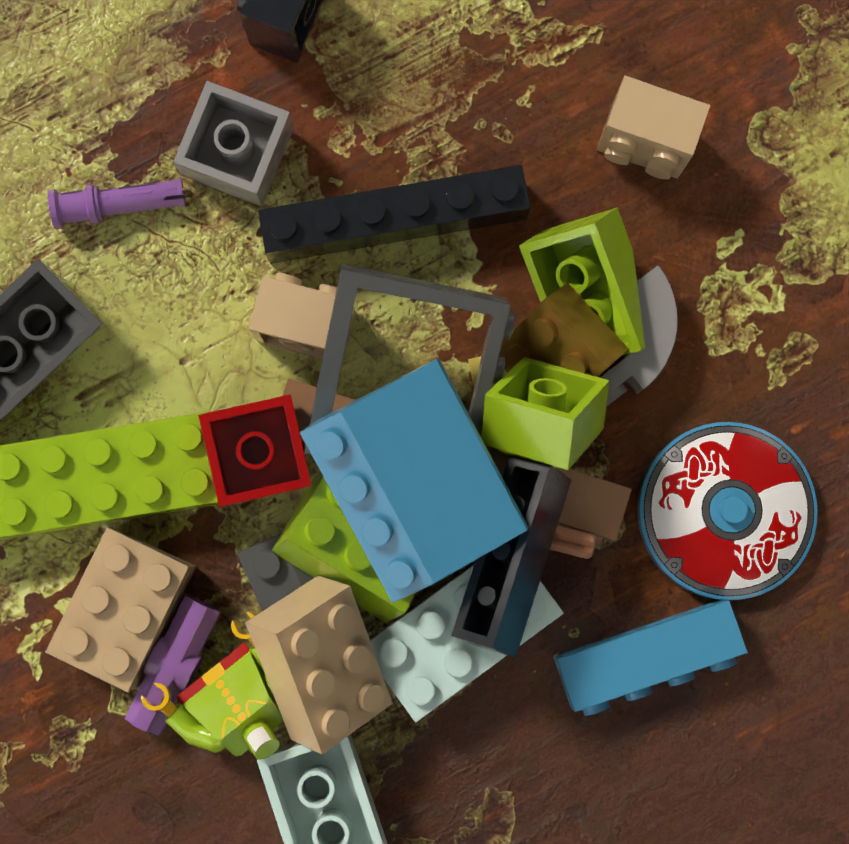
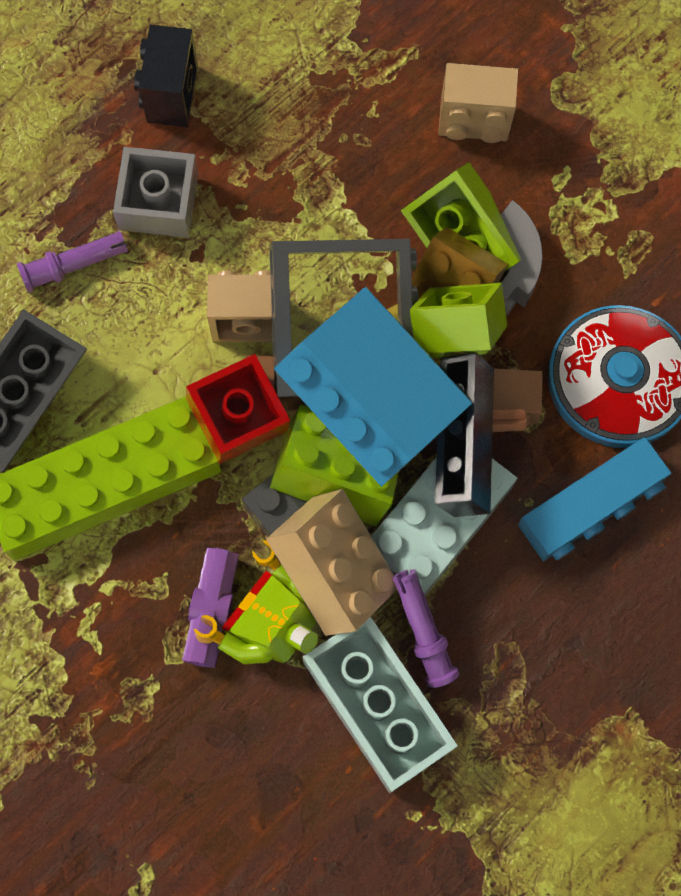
camera: 15 degrees left, 10 degrees down
tan brick [45,527,197,692] -> none
black brick [258,165,530,264] -> none
none -> medium lavender pin [392,569,459,688]

